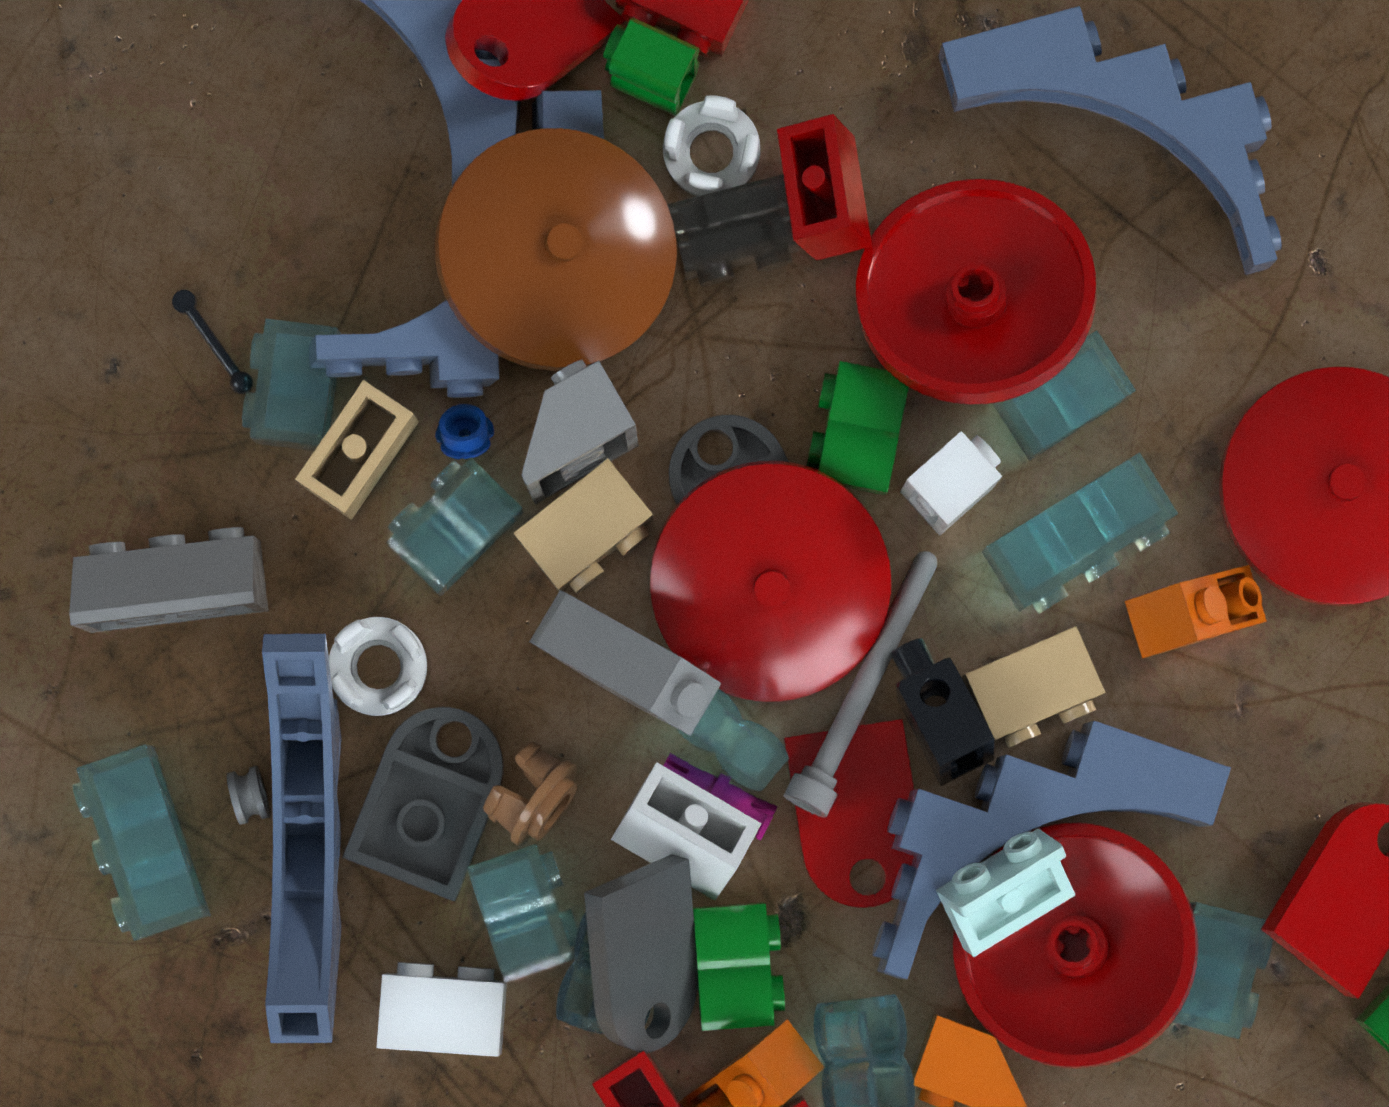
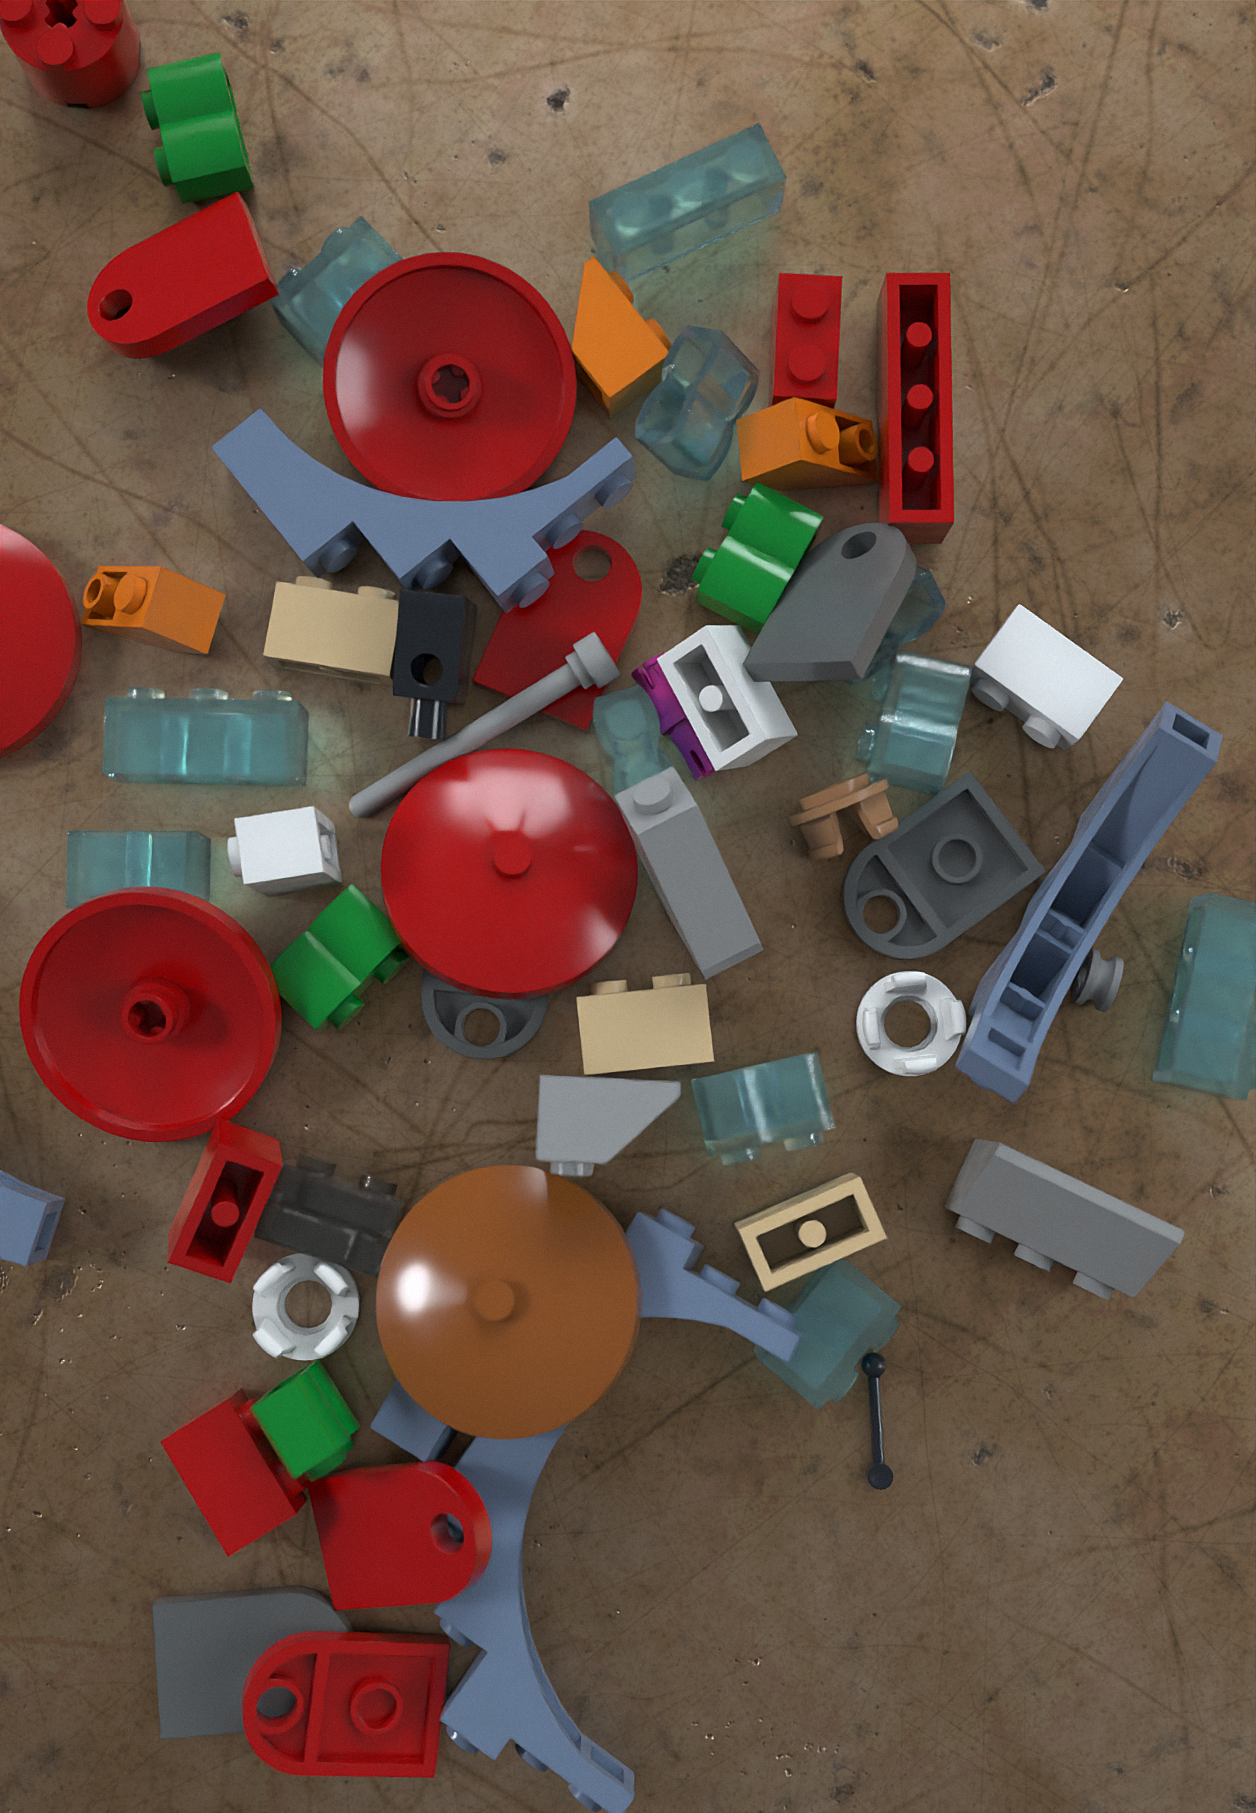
camera: 150 degrees left, 0 degrees up
blue plate [435,404,494,459] -> none
light aqua bracket [936,829,1075,957] -> none

